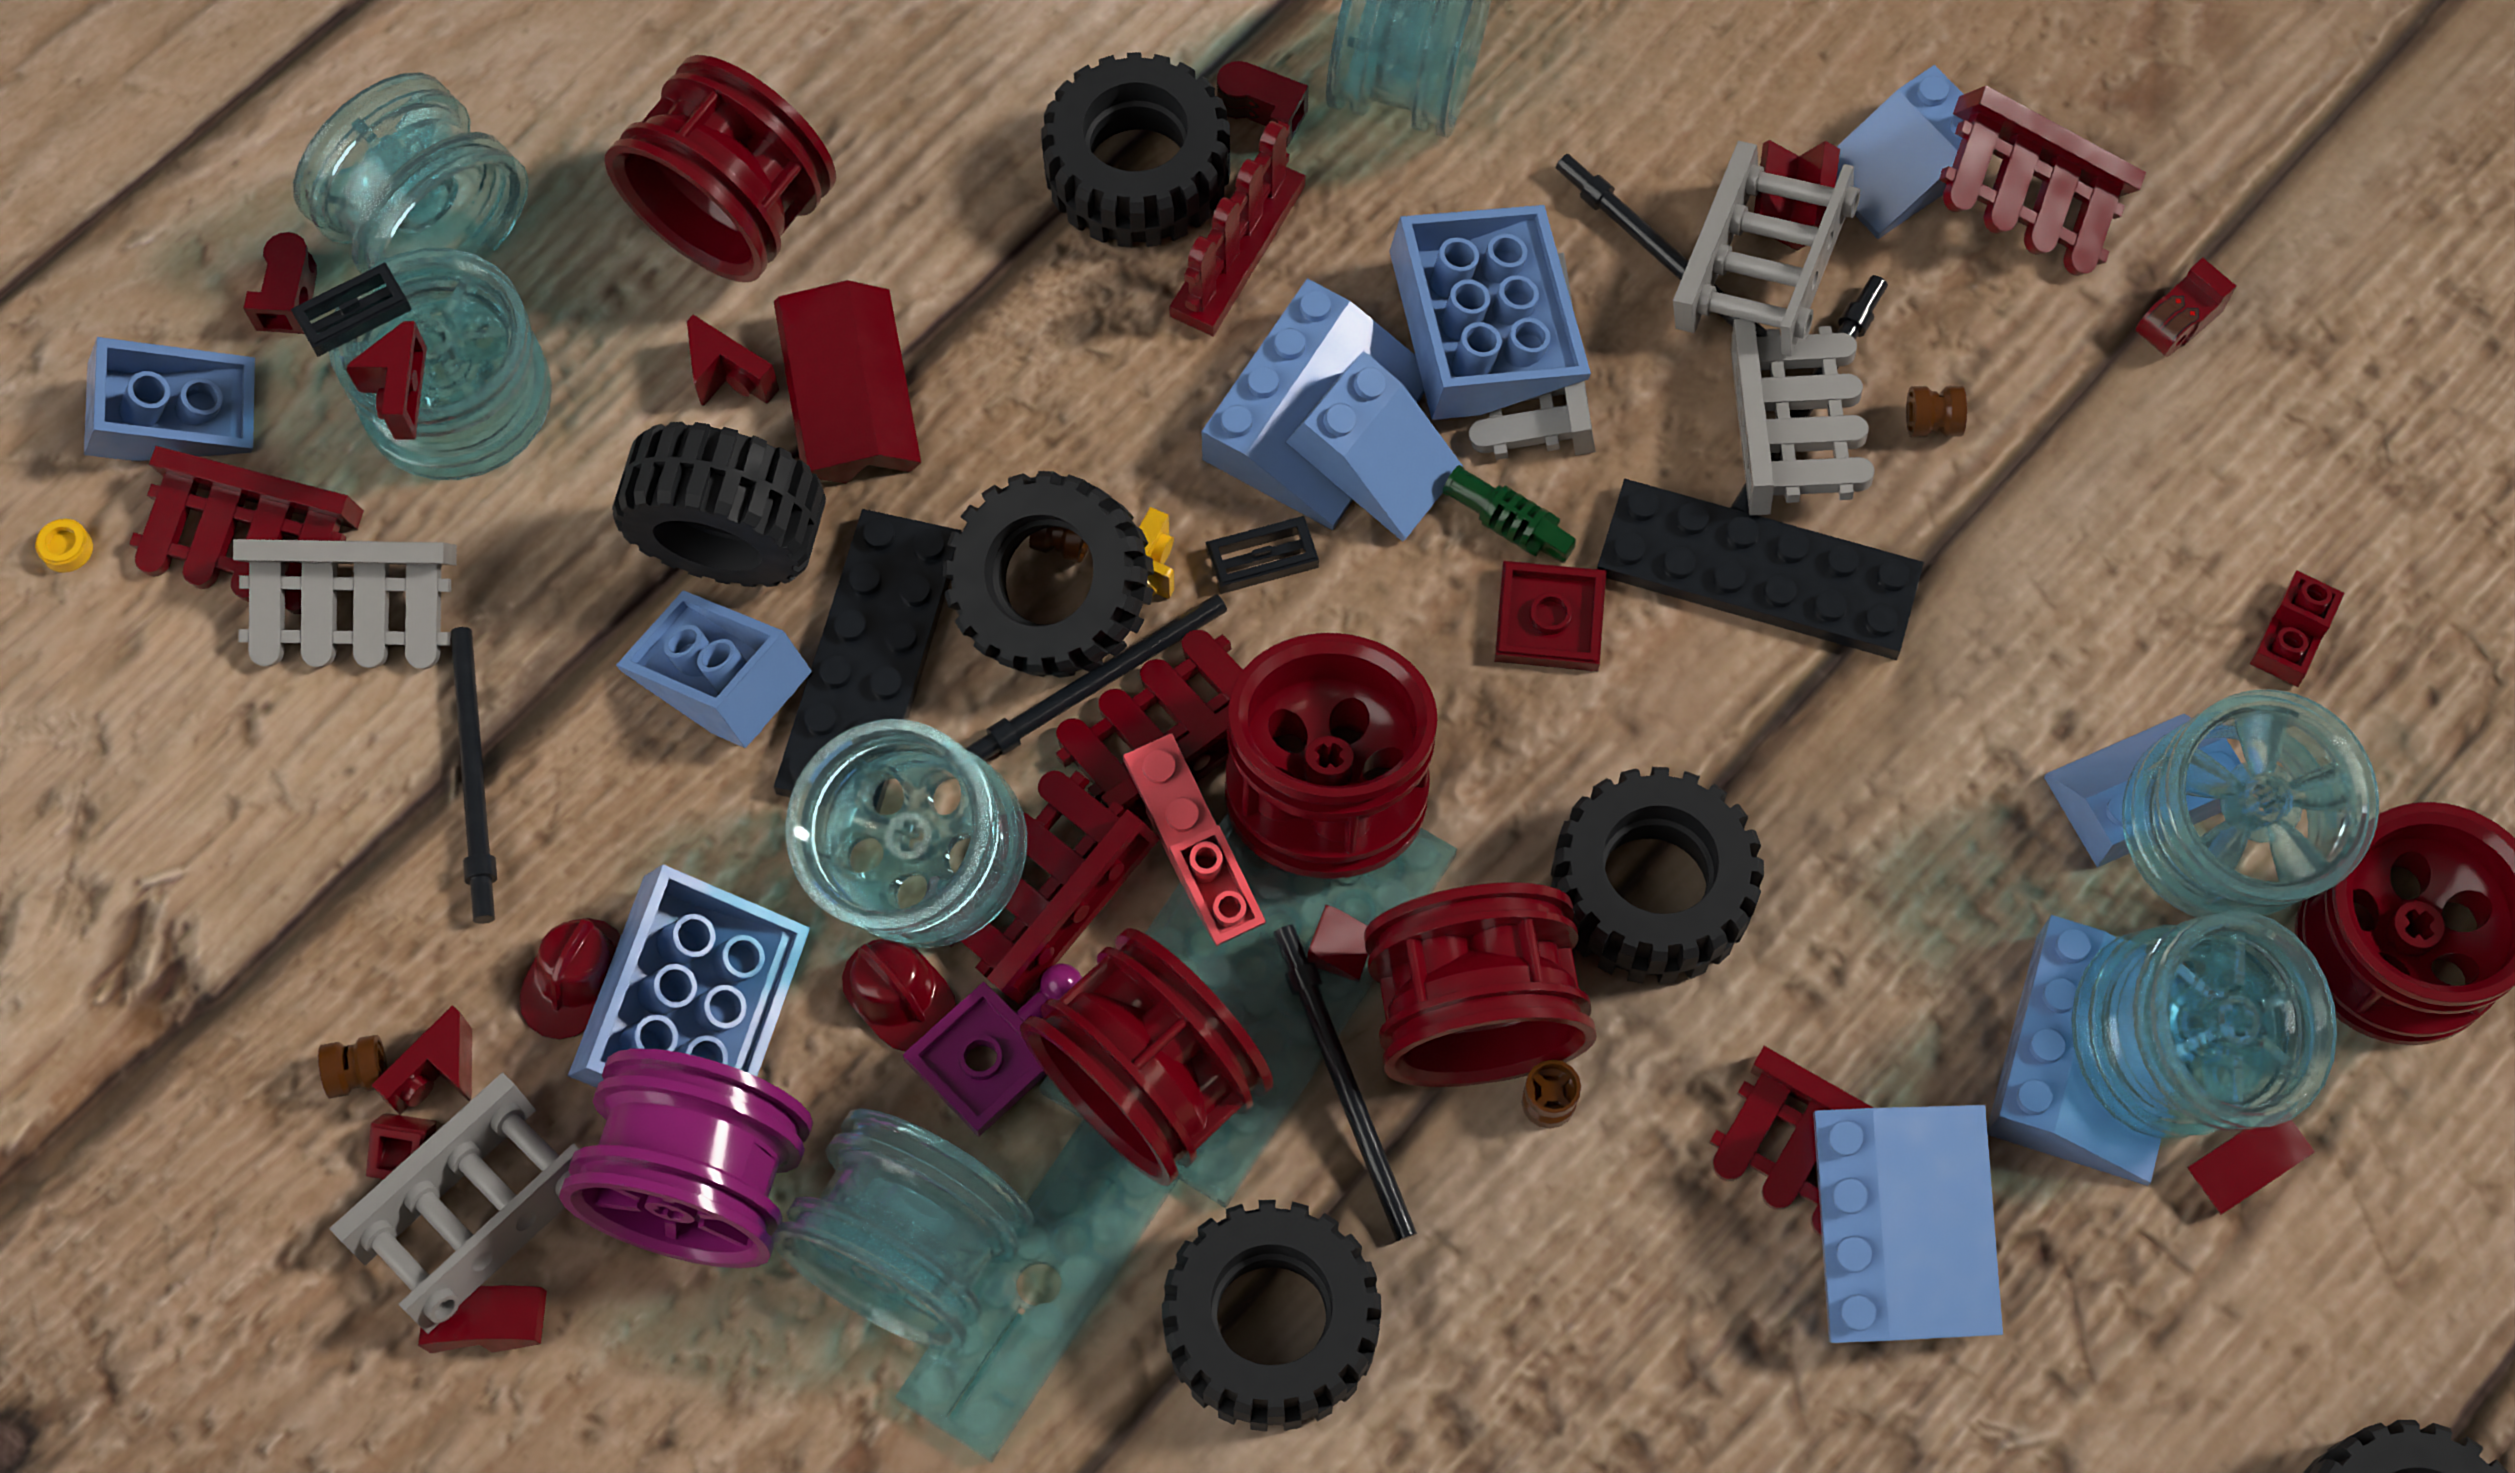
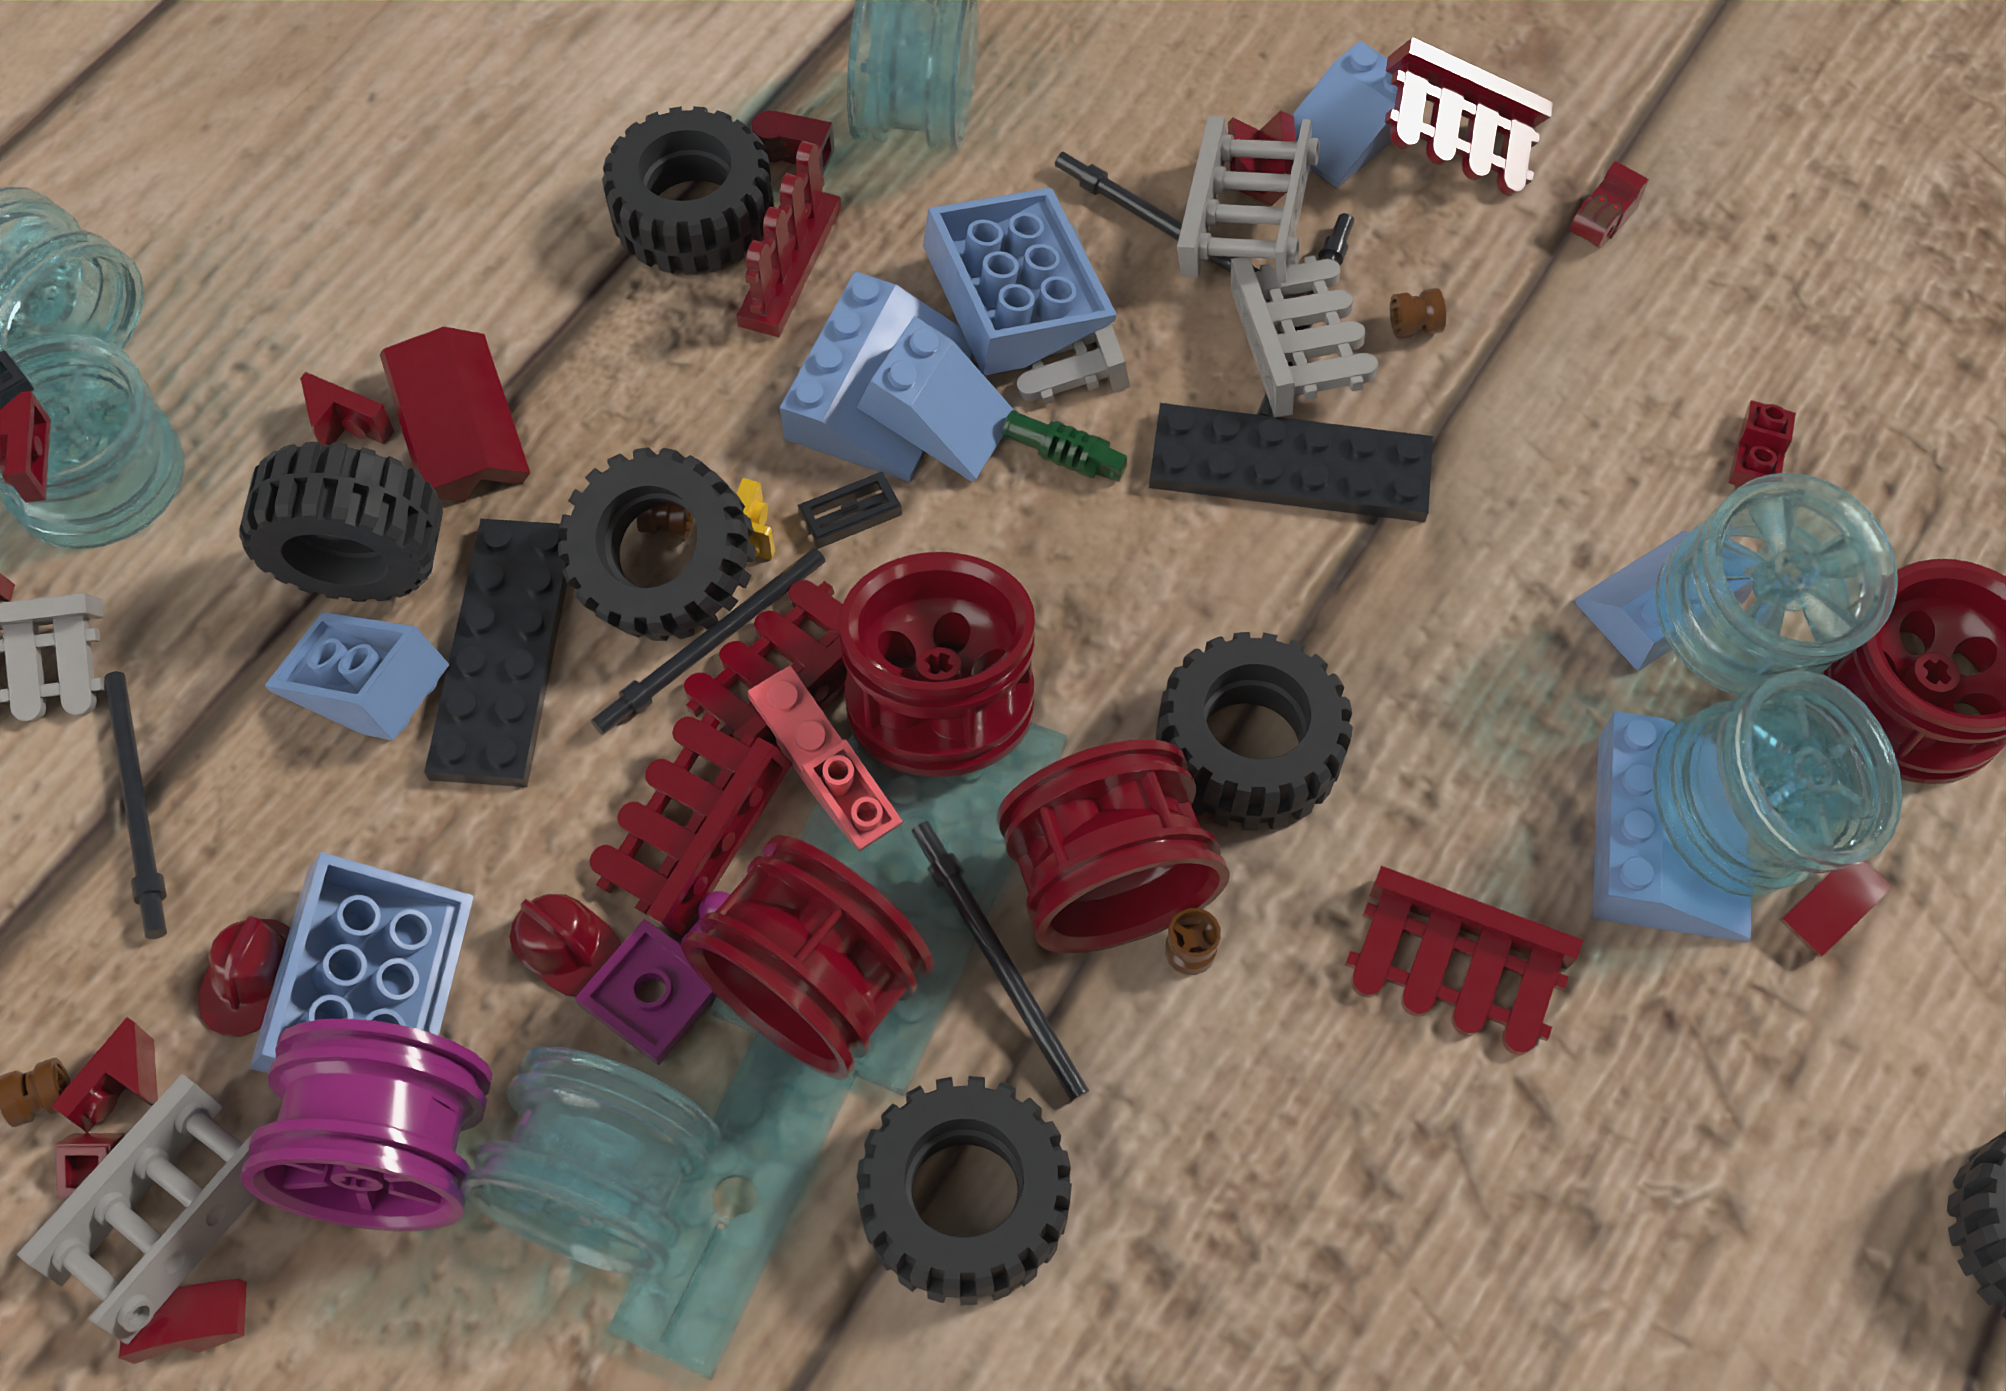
camera: 10 degrees left, 5 degrees down
dark red wheel [605,55,836,283] -> none
clear light blue wheel [786,719,1027,948] -> none
dark red slope [1307,905,1369,982] -> none
dark red tile [1494,561,1606,672] -> none
medium blue slope [1813,1105,2003,1343] -> none

